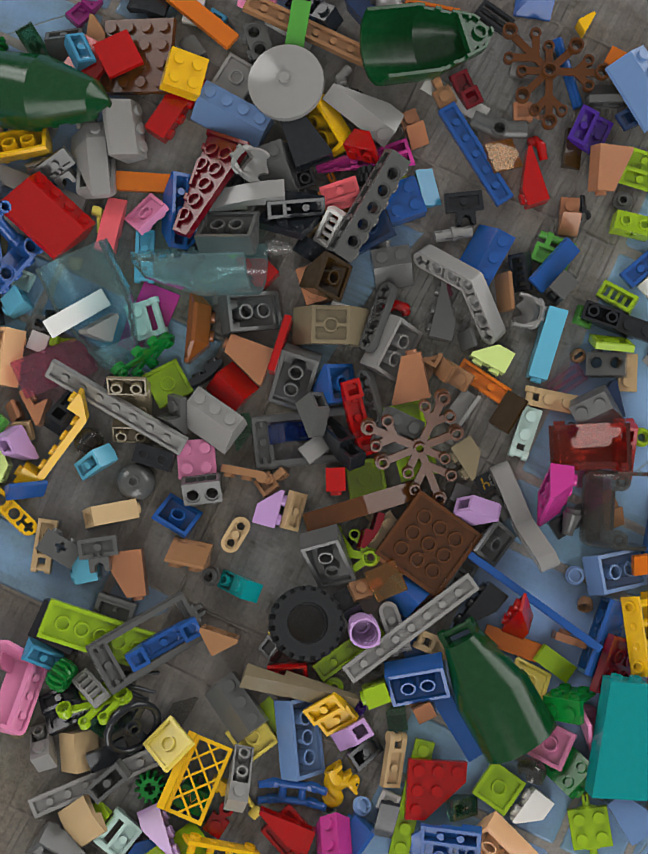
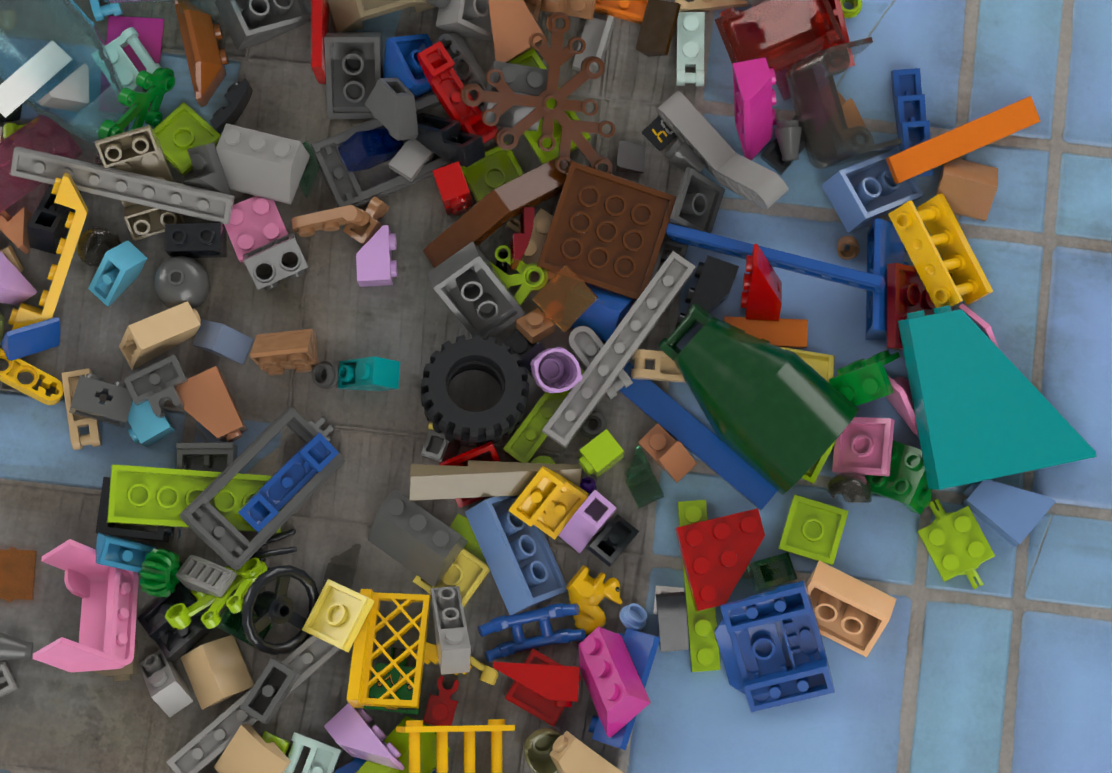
camera: 15 degrees left, 5 degrees down
black slope [85,736,130,773] -> none
green gear [134,770,167,804] -> none
blue slope [151,493,203,539] -> none
medium nougat slope [199,624,241,656] -> none
red slope [206,361,259,412] -> none
tan plate [221,517,251,553] -> none
nougat slope [223,334,273,387] -> none
tan plate [279,490,308,532] -> none
tan plate [379,731,408,788] -> none
blue slope [384,652,451,707] -> none
dark tan slope [446,435,481,482] -> none
lavender slope [453,495,502,526] -> none
white slope [509,785,554,824] -> none
lime slope [533,644,577,683] -> none
nougat plate [551,628,587,650] -> none
light blue plate [565,565,585,585] -> none
none -> sand blue slope [192,319,254,365]

